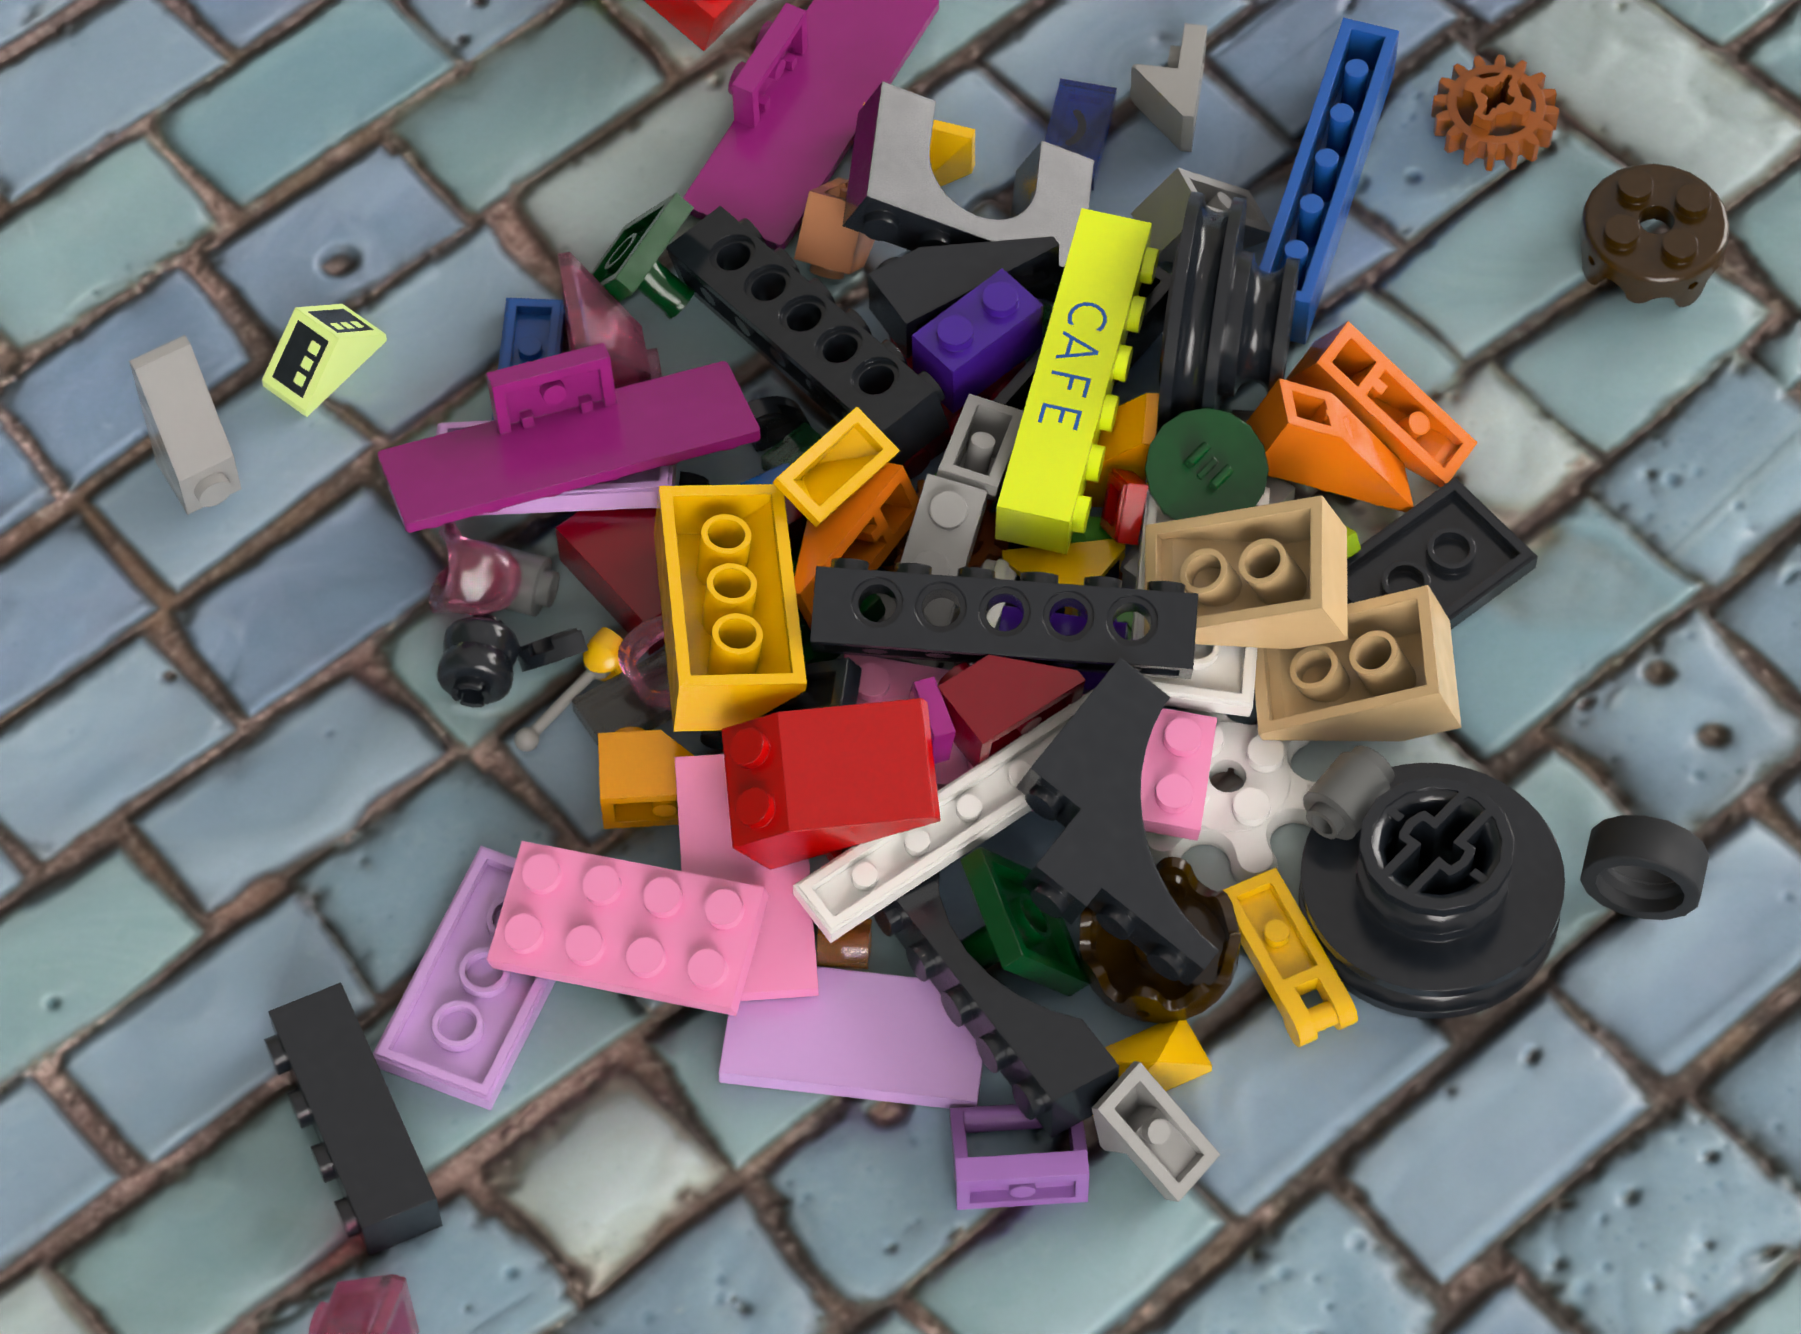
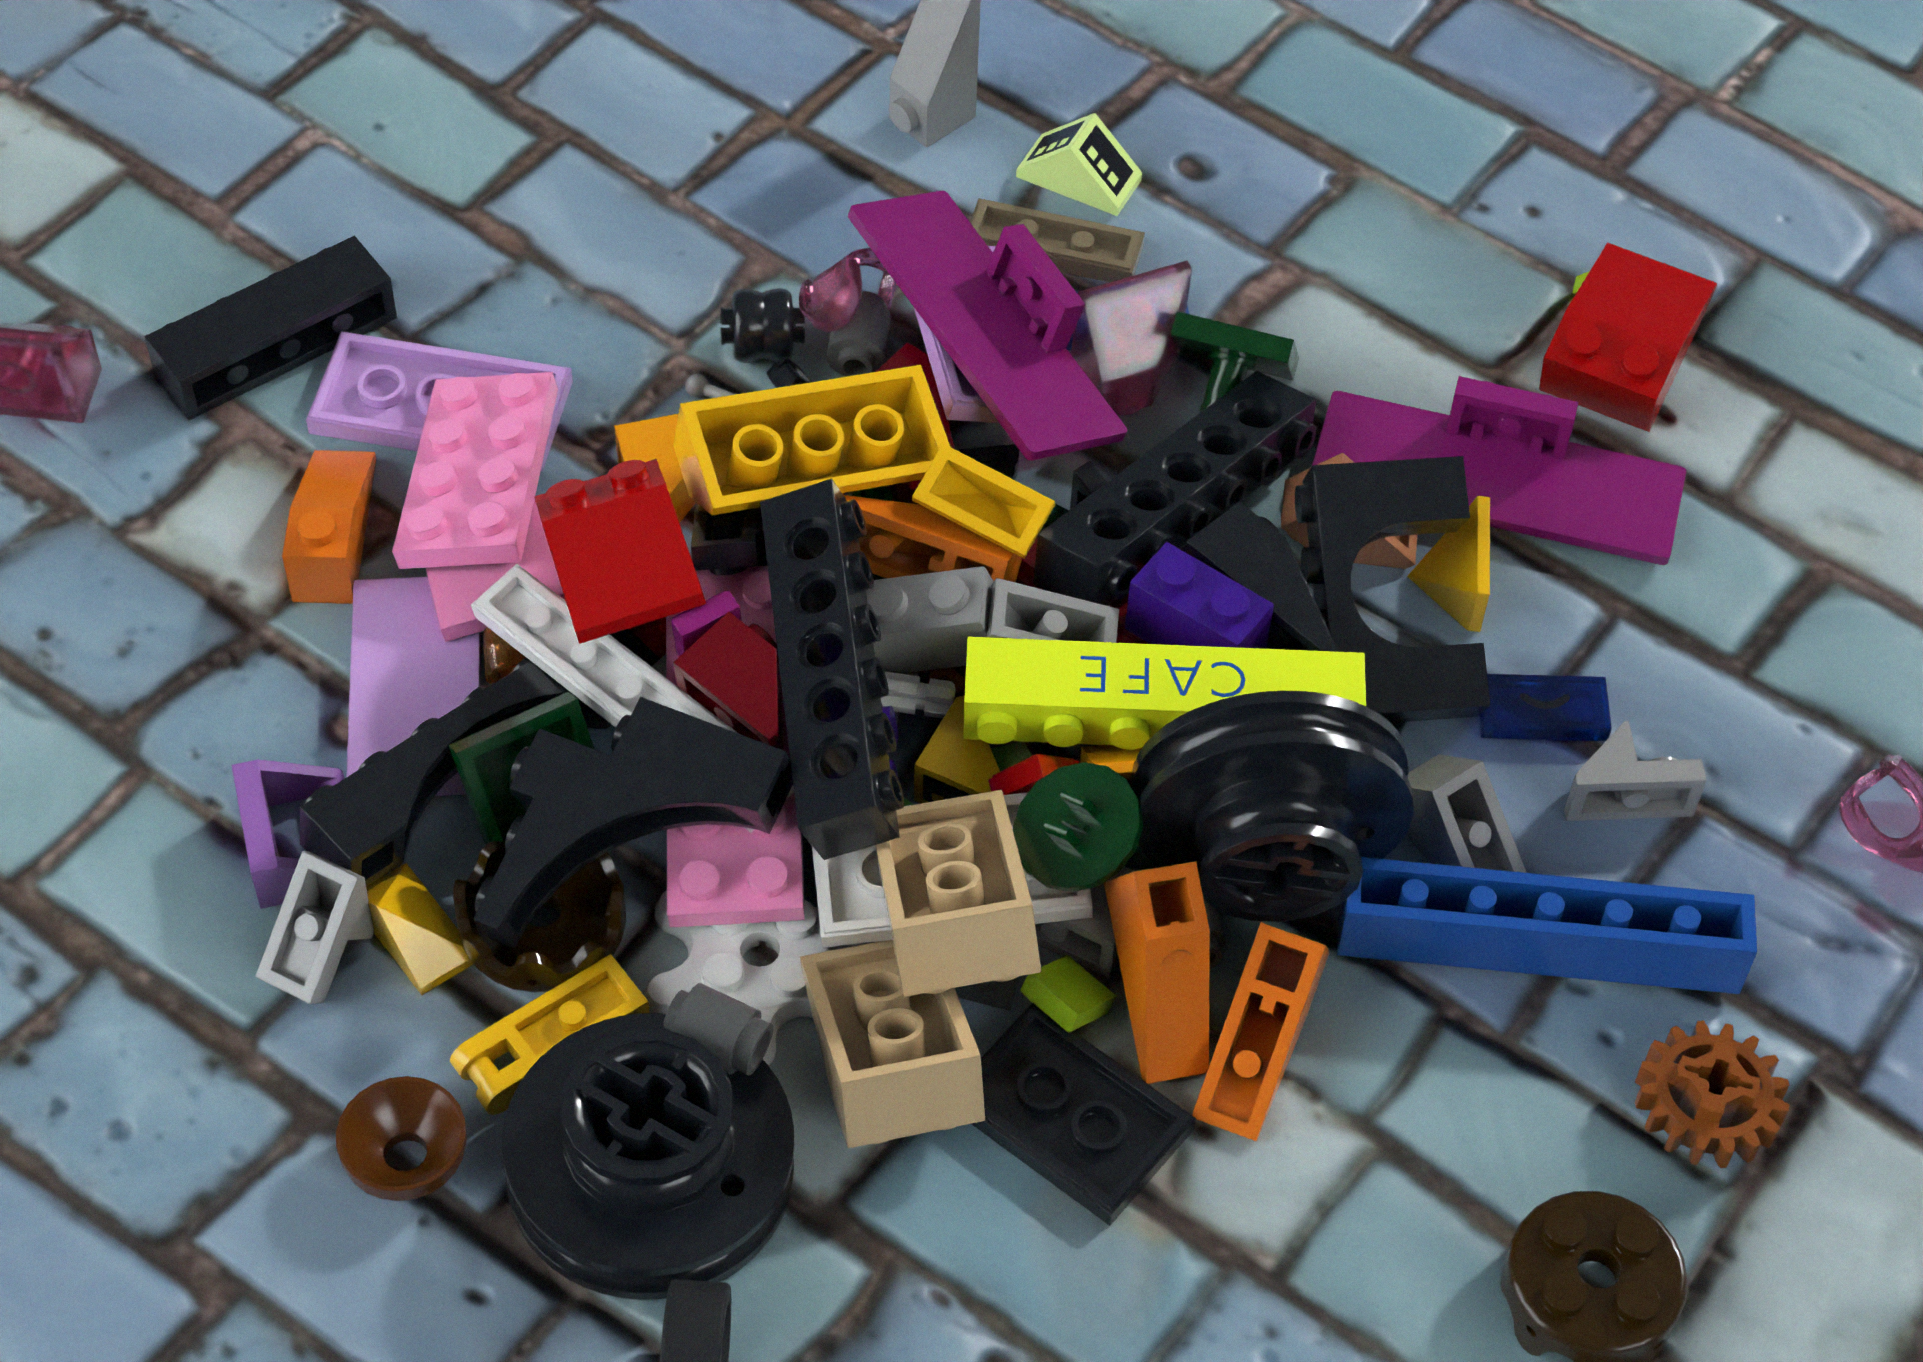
camera: 75 degrees right, 5 degrees down
none -> orange slope [282,450,377,604]
none -> reddish brown piece [336,1076,467,1201]
none -> dark tan tile [970,198,1145,287]

